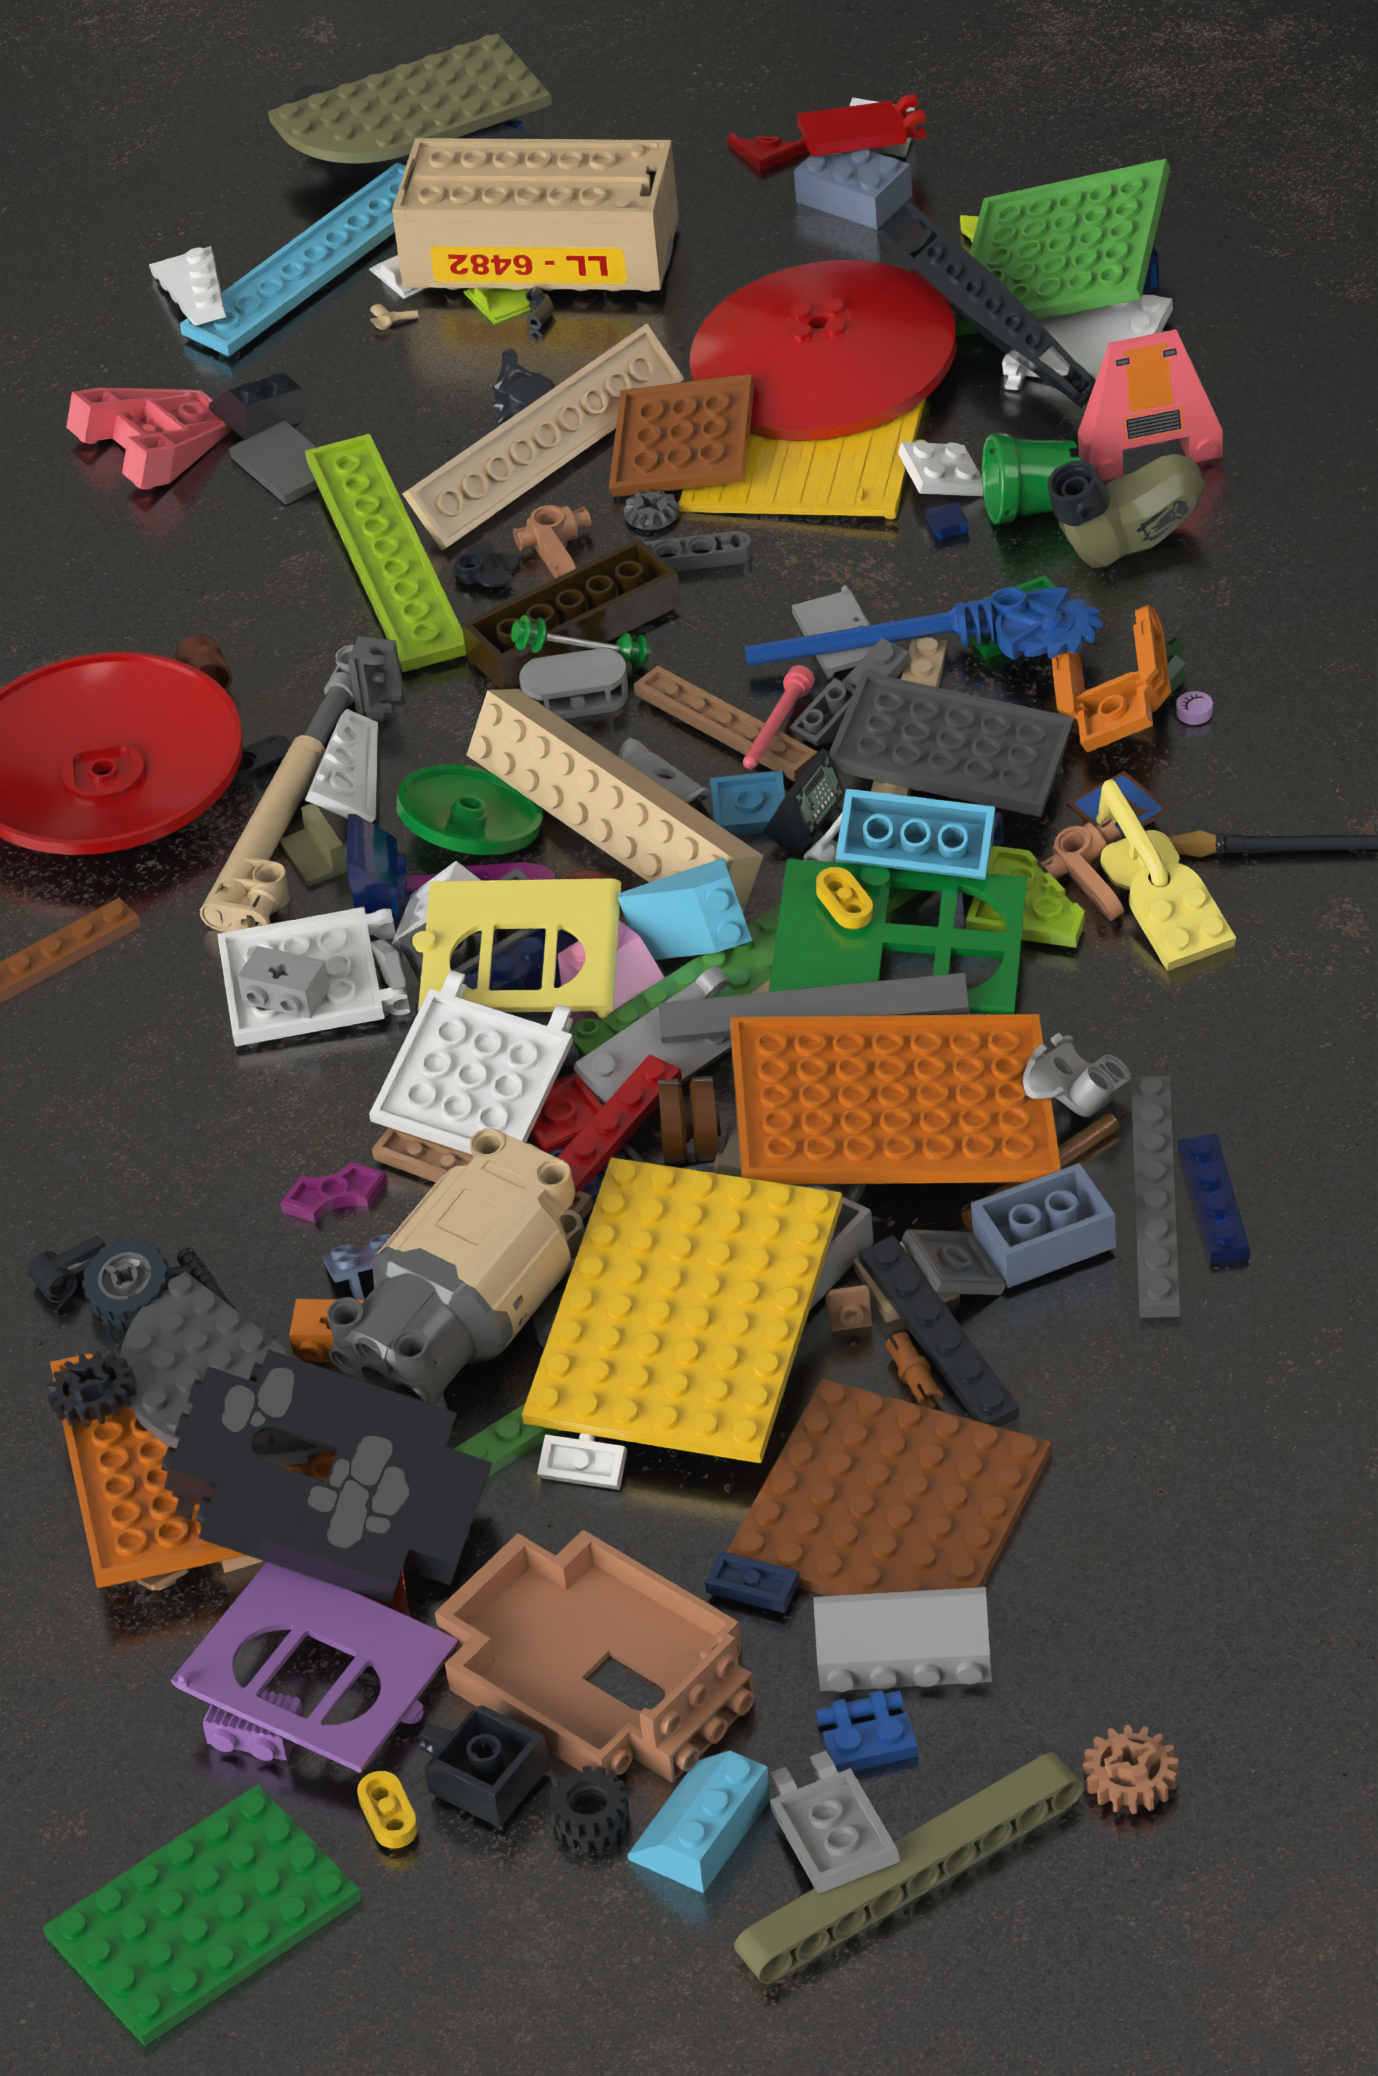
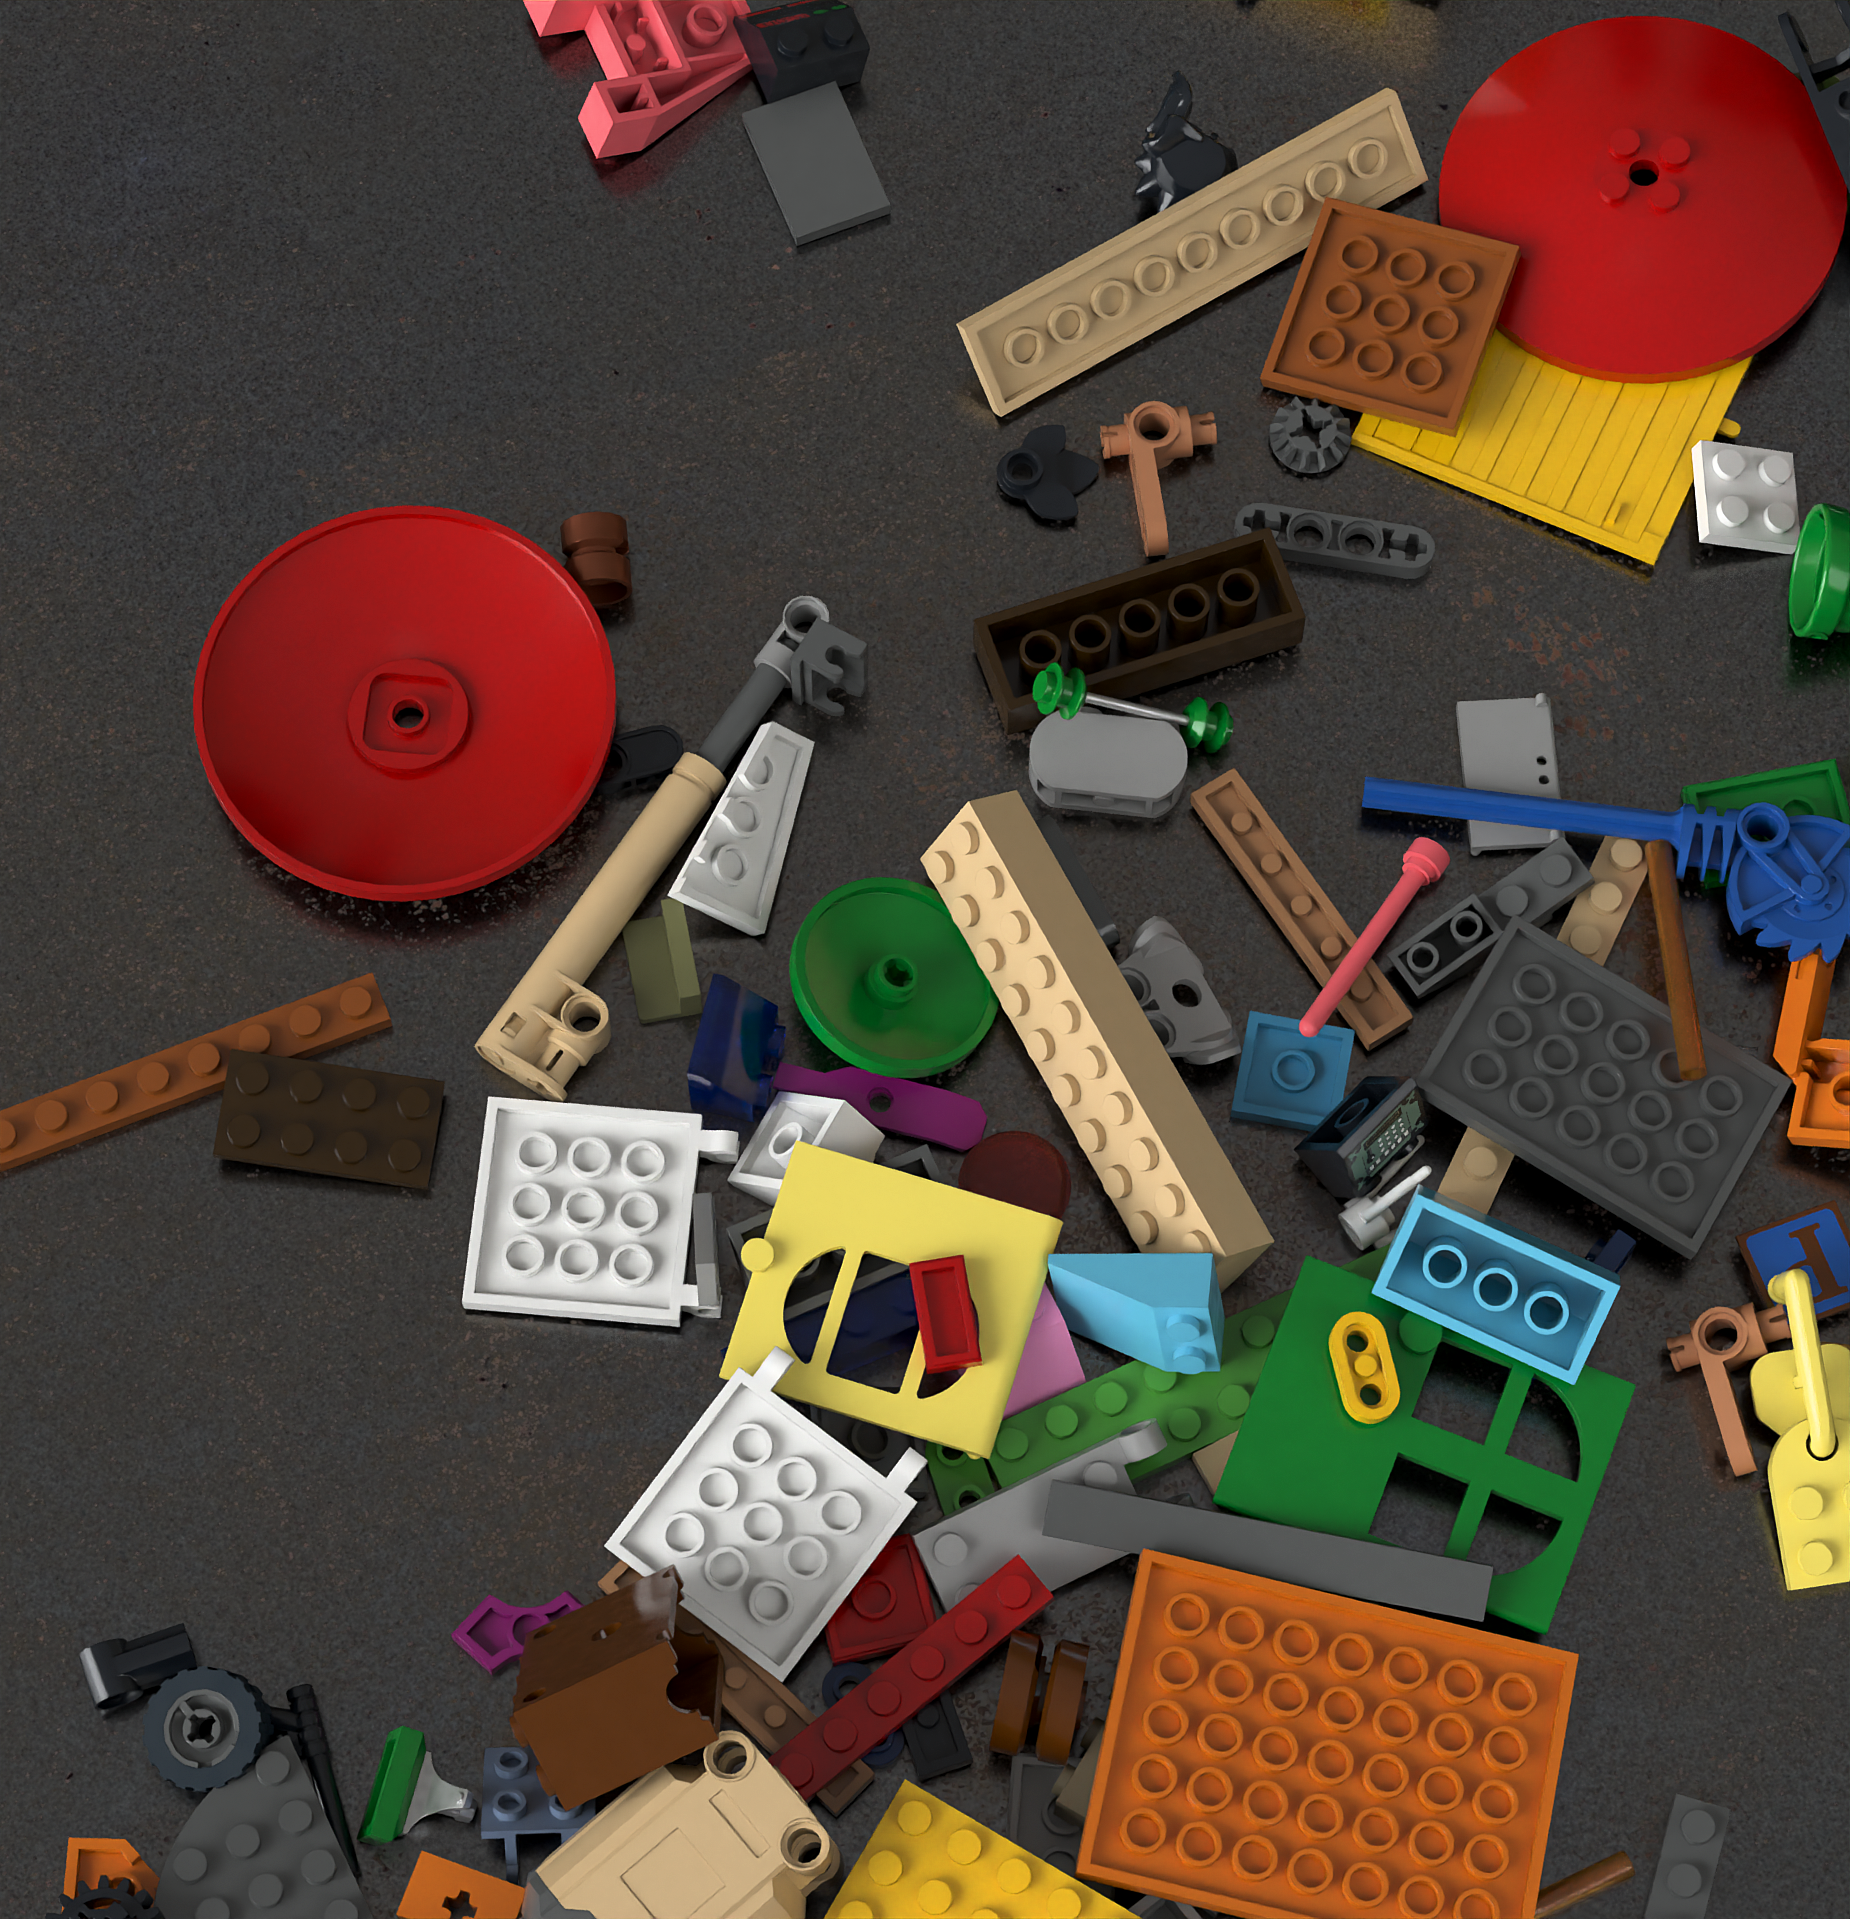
camera: 10 degrees right, 25 degrees up
light grey brick [237,946,330,1019] -> none
lime plate [305,434,466,672] -> none
clear blue tile [925,502,969,539] -> none
lime plate [966,846,1085,948] -> none
light grey piece [1023,1033,1131,1117] -> none
none -> dark brown plate [213,1049,445,1190]
none -> green piece [356,1726,477,1846]
none -> reddish brown gear [509,1564,724,1812]
none -> red tile [909,1254,982,1374]
none -> clear orange piece [1644,840,1707,1081]

